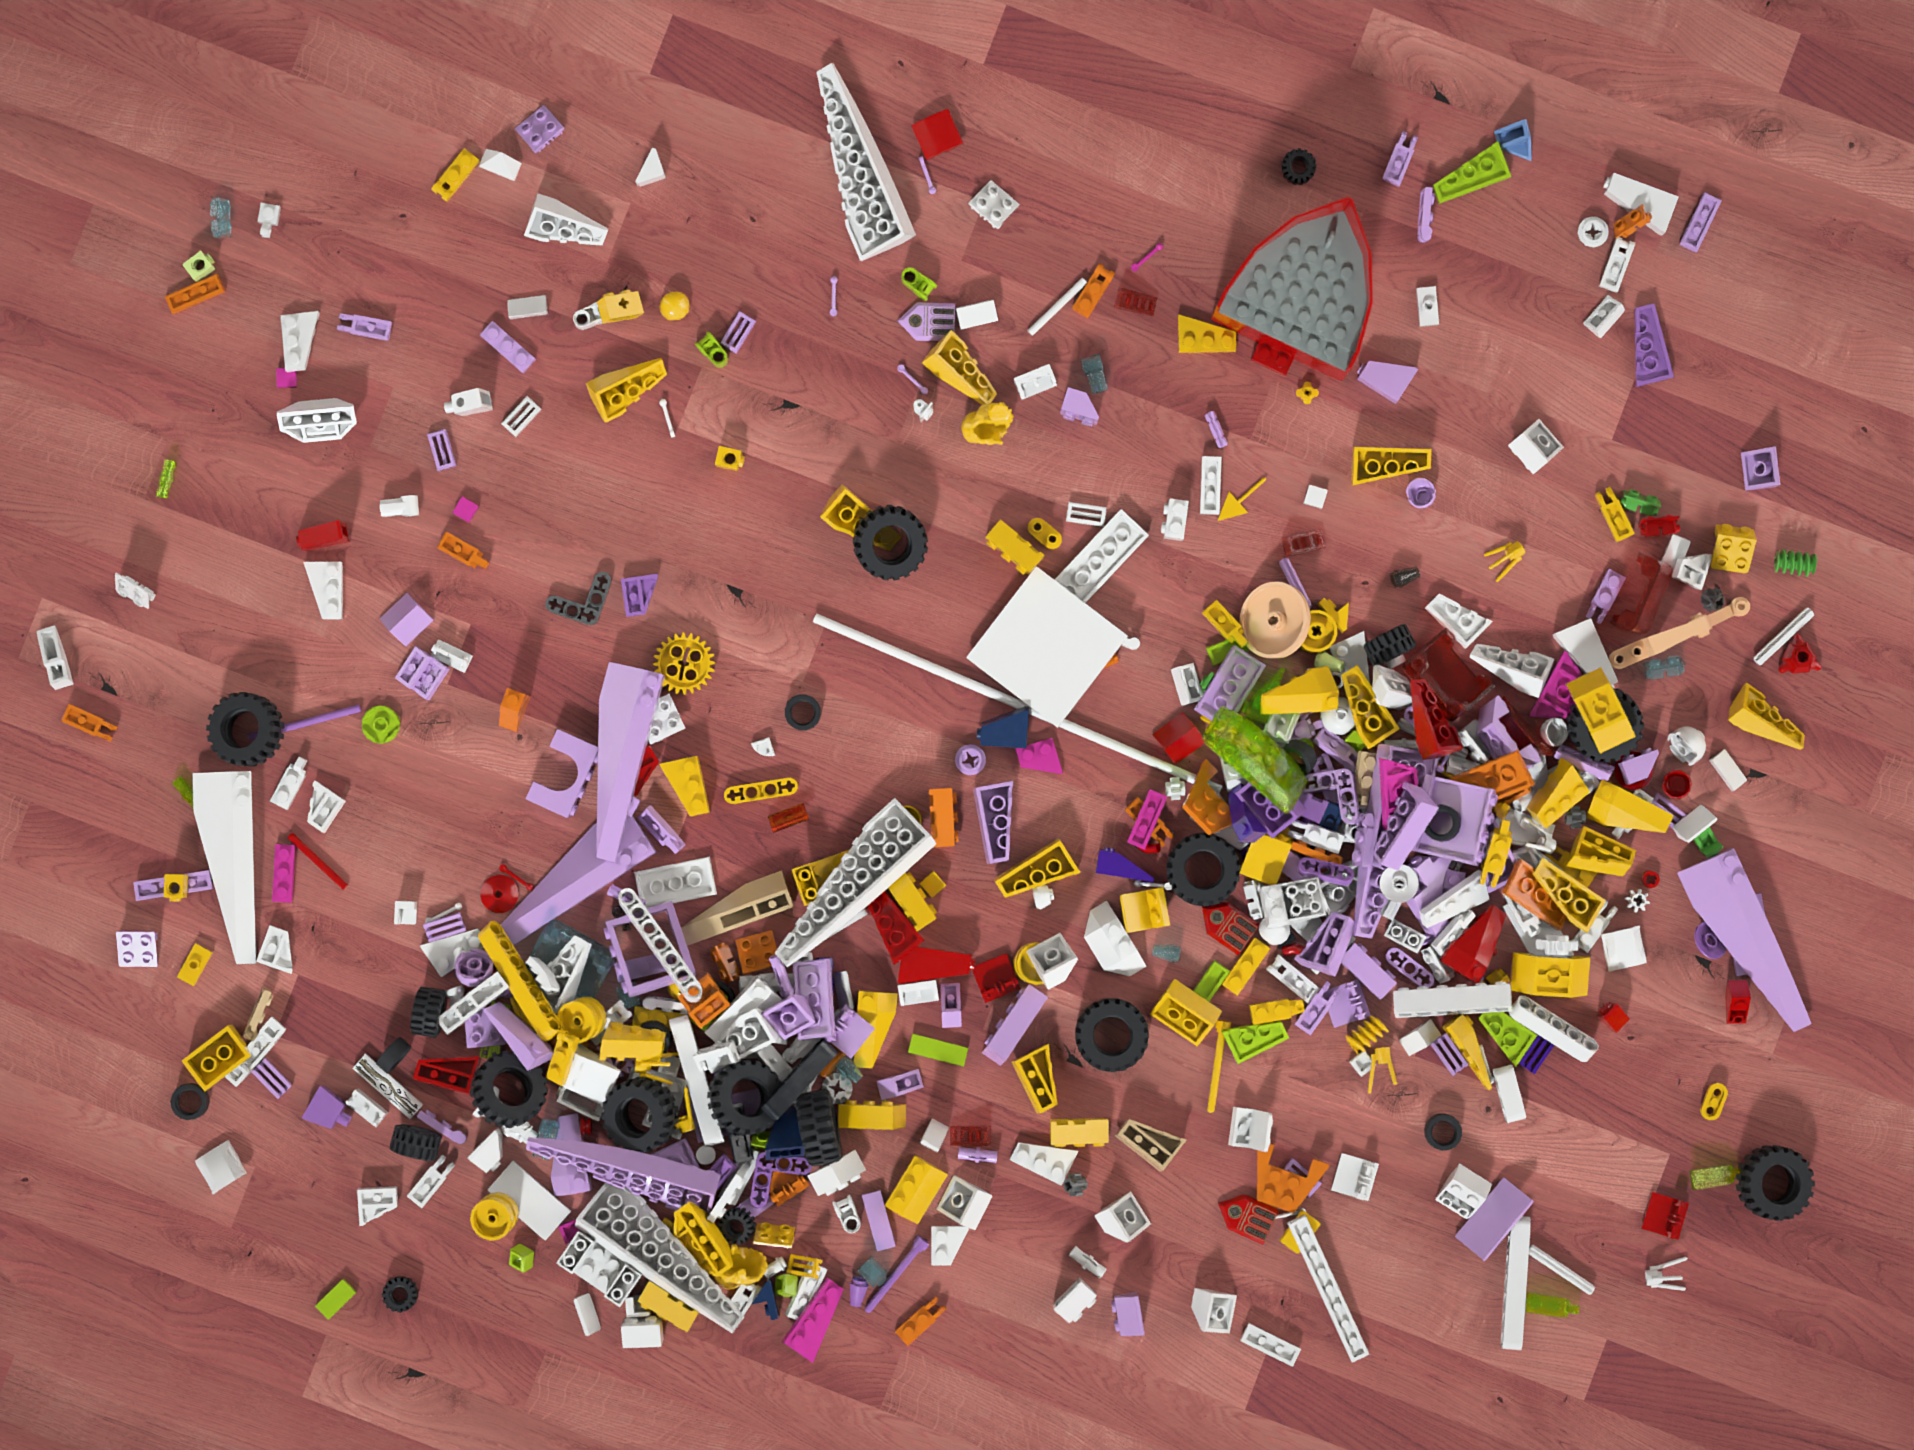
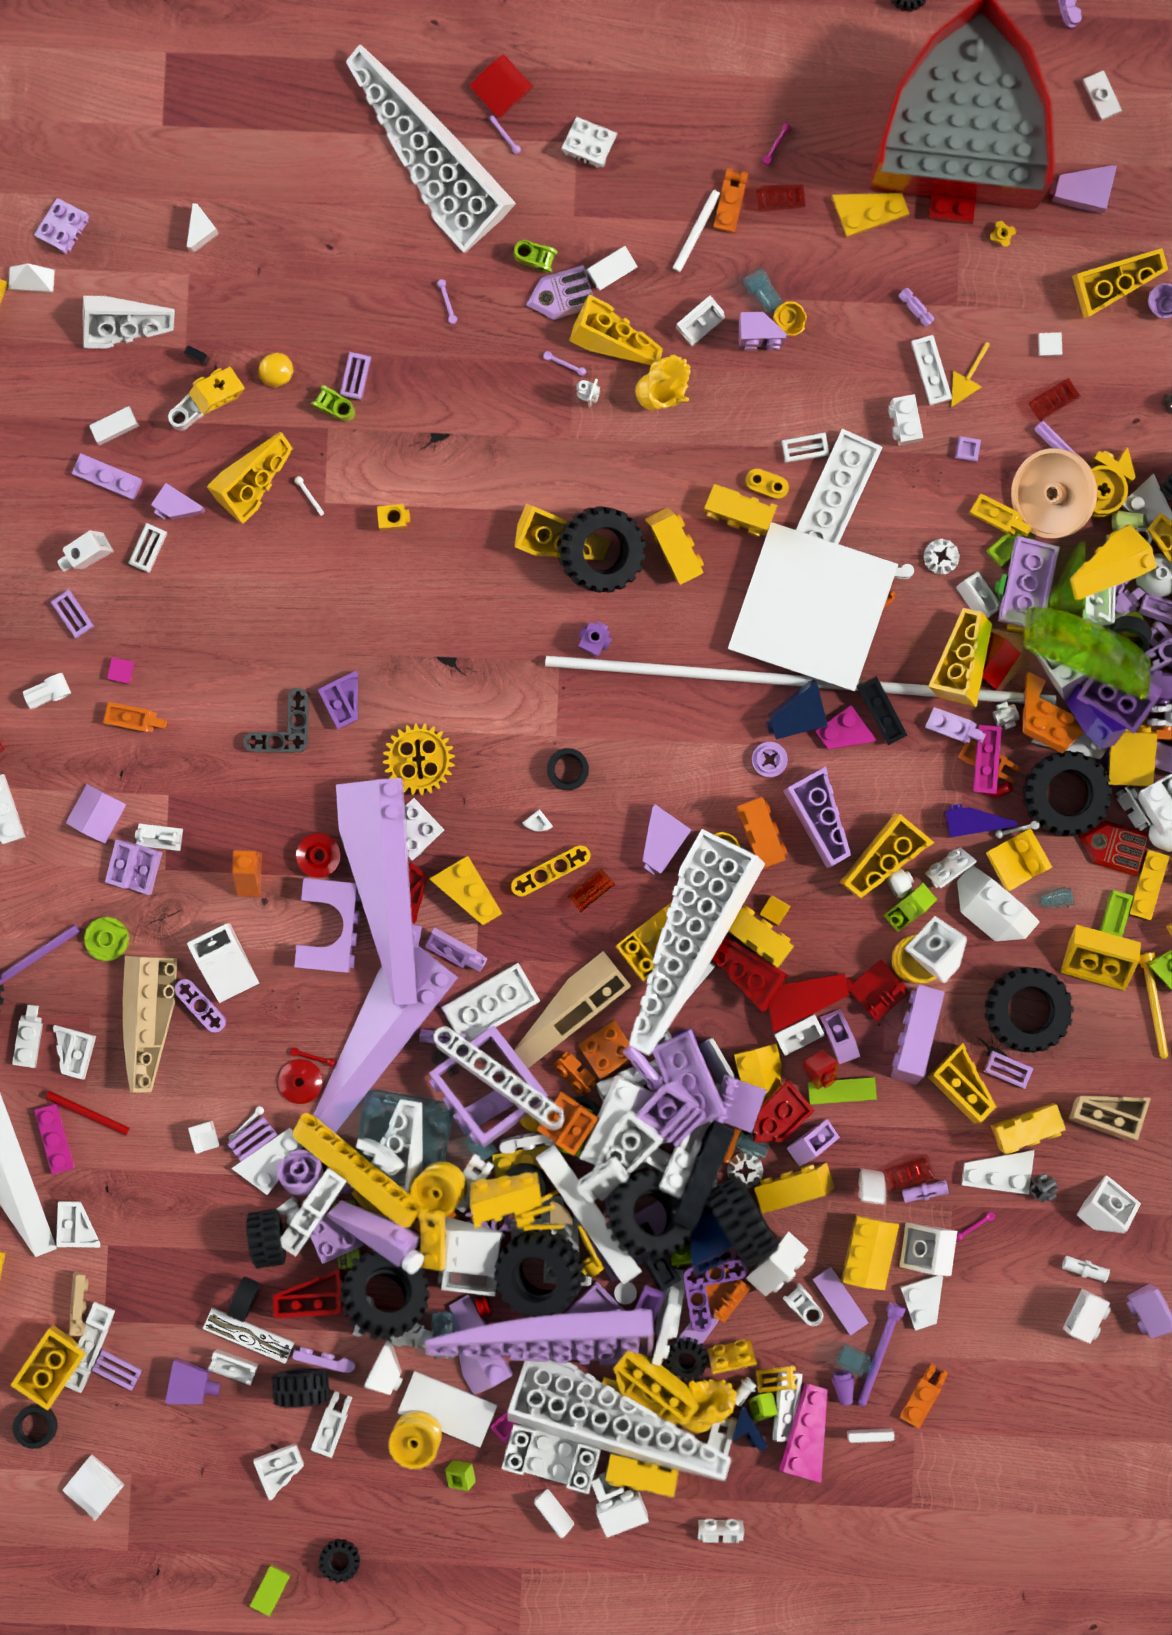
camera: 20 degrees left, 0 degrees up
none -> tan wedge [123,956,177,1092]
none -> lavender slope [151,483,206,520]
none -> lavender beam [175,979,226,1032]
none -> black tile [184,346,210,366]
none -> white slope [187,923,259,1003]
none -> red dish [296,833,341,878]
none -> white tile [402,1250,423,1274]
none -> tan tile [550,1201,573,1225]
none -> medium lavender brick [578,621,612,657]
none -> lavender slope [642,804,691,875]
none -> yellow wedge [644,507,704,585]
none -> lavender tile [659,1102,706,1147]
none -> white hinge [659,1135,702,1198]
none -> white hinge [698,1519,744,1543]
none -> red tile [753,1079,815,1142]
none -> yellow hair [773,301,807,336]
none -> red slope [803,1050,838,1090]
none -> white tile [847,1428,894,1443]
none -> black plate [857,676,908,745]
none -> lime slope [883,883,937,932]
none -> white gear [924,539,960,575]
none -> lavender hinge [925,707,986,743]
none -> white hinge [925,847,977,888]
none -> yellow wedge [928,608,992,707]
none -> lavender tile [955,436,981,463]
none -> dark pink hinge [956,1212,995,1241]
none -> lavender tile [983,1050,1034,1089]

